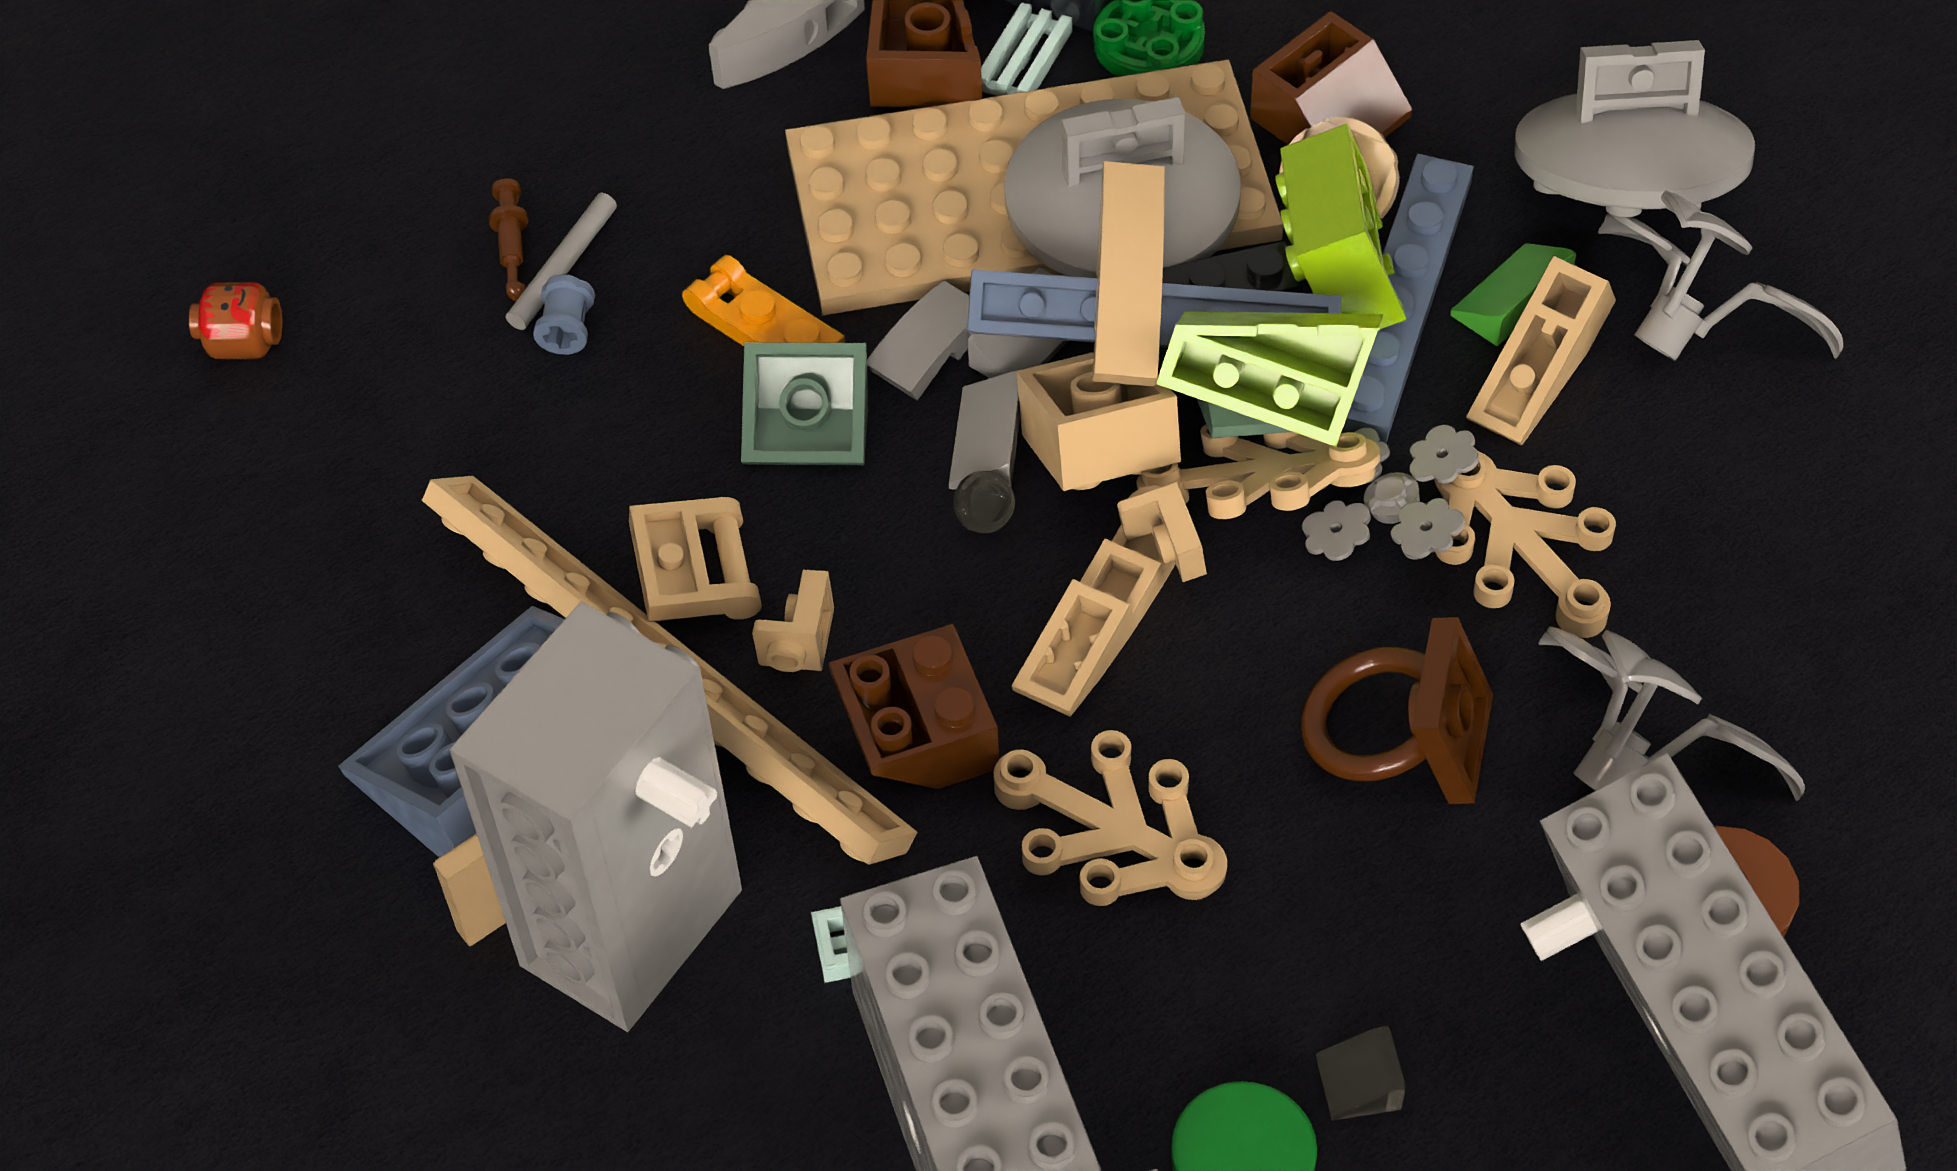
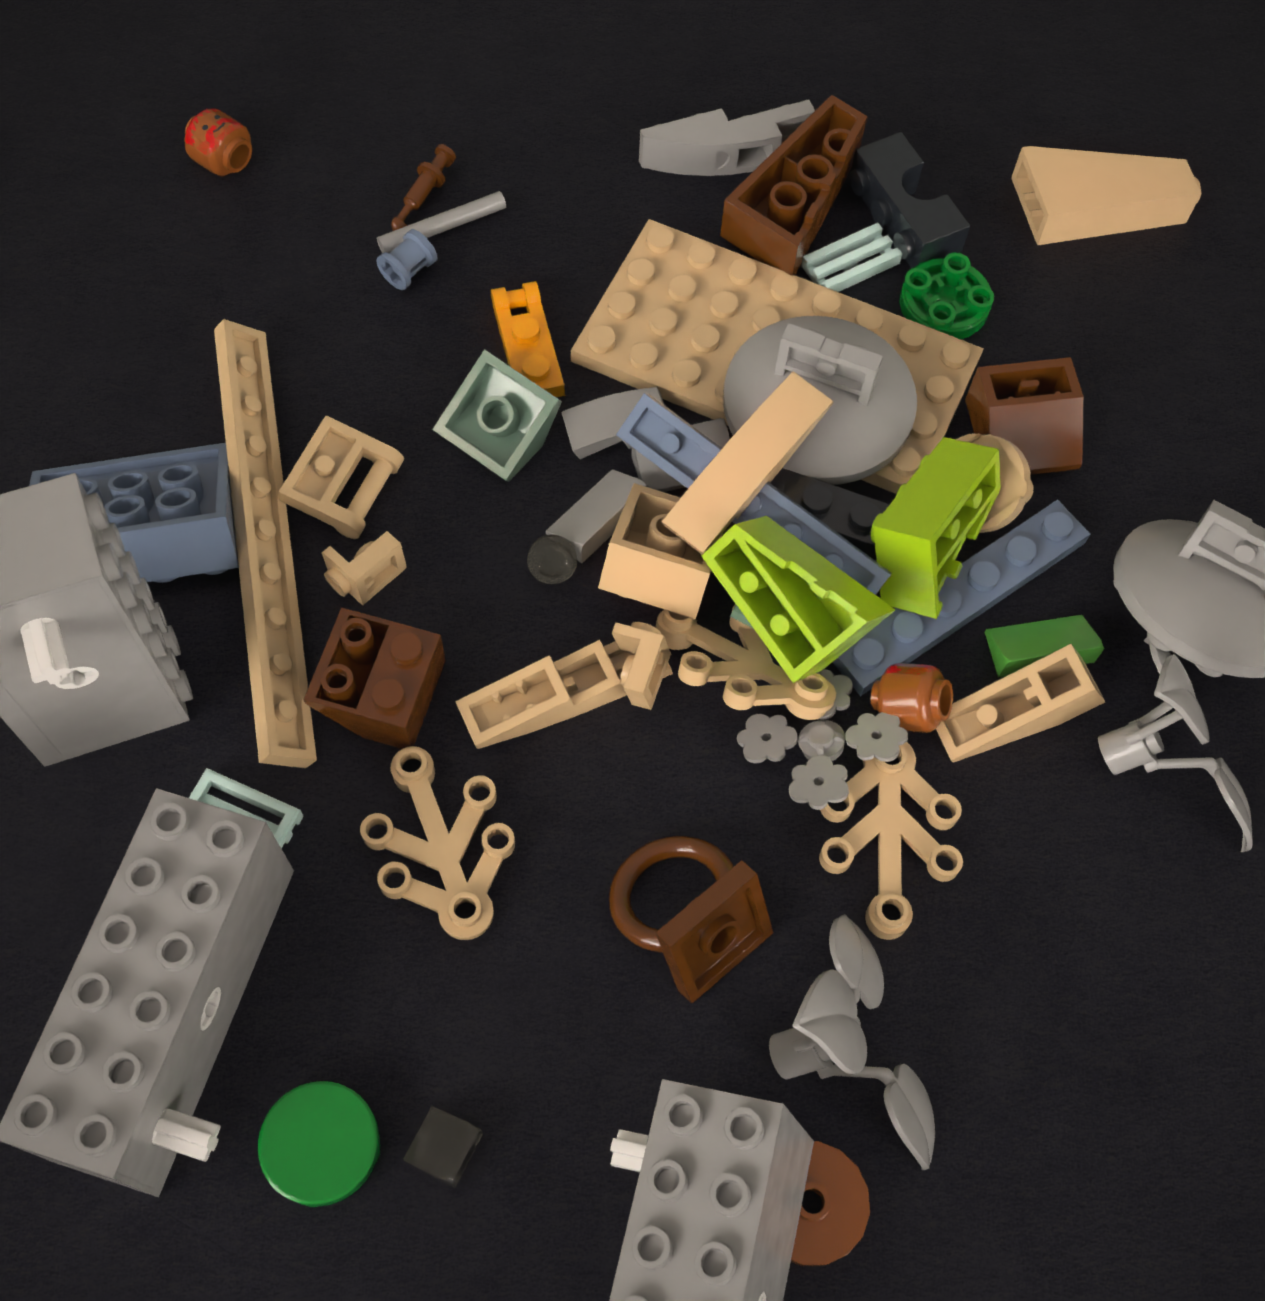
camera: 30 degrees right, 10 degrees up
none -> dark orange head [871,663,953,733]

